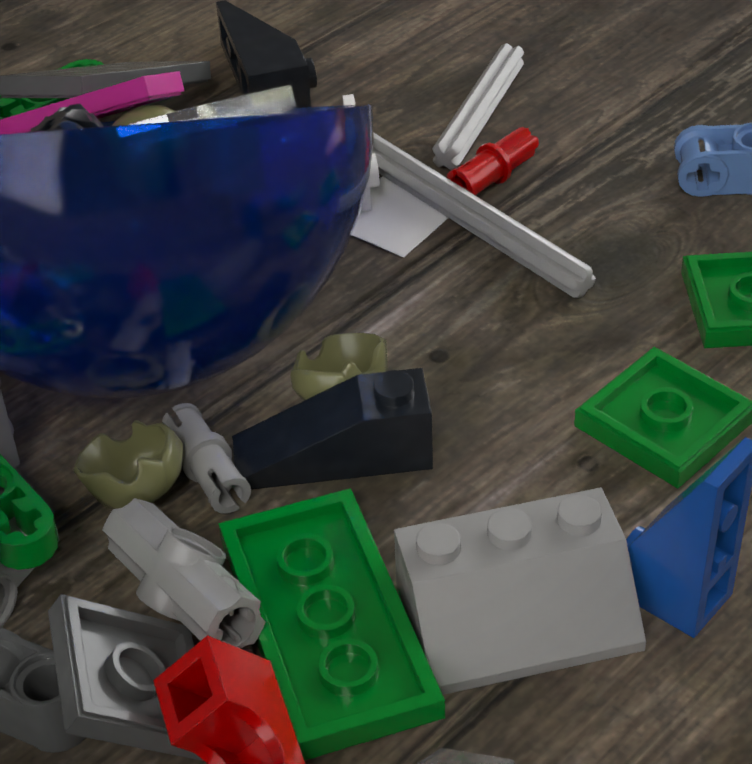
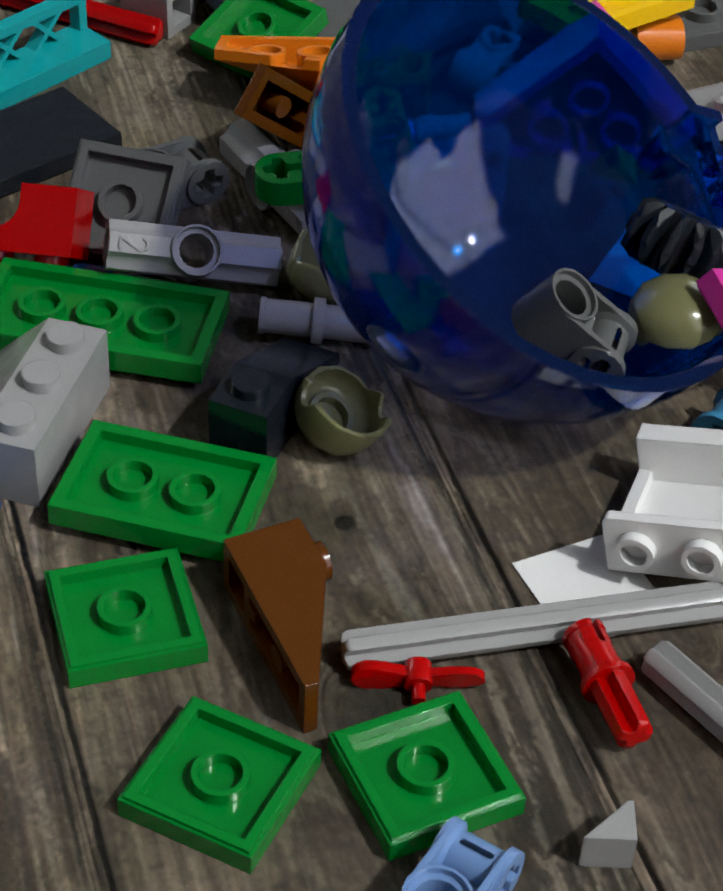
camera: 115 degrees right, 0 degrees up
clear tile [123,84,296,149] -> none
none -> green plate [47,420,277,562]
none -> reddish brown slope [223,518,333,734]
none -> green tile [327,690,526,862]
none -> red piece [351,656,485,705]
none -> light grey piece [578,800,638,868]

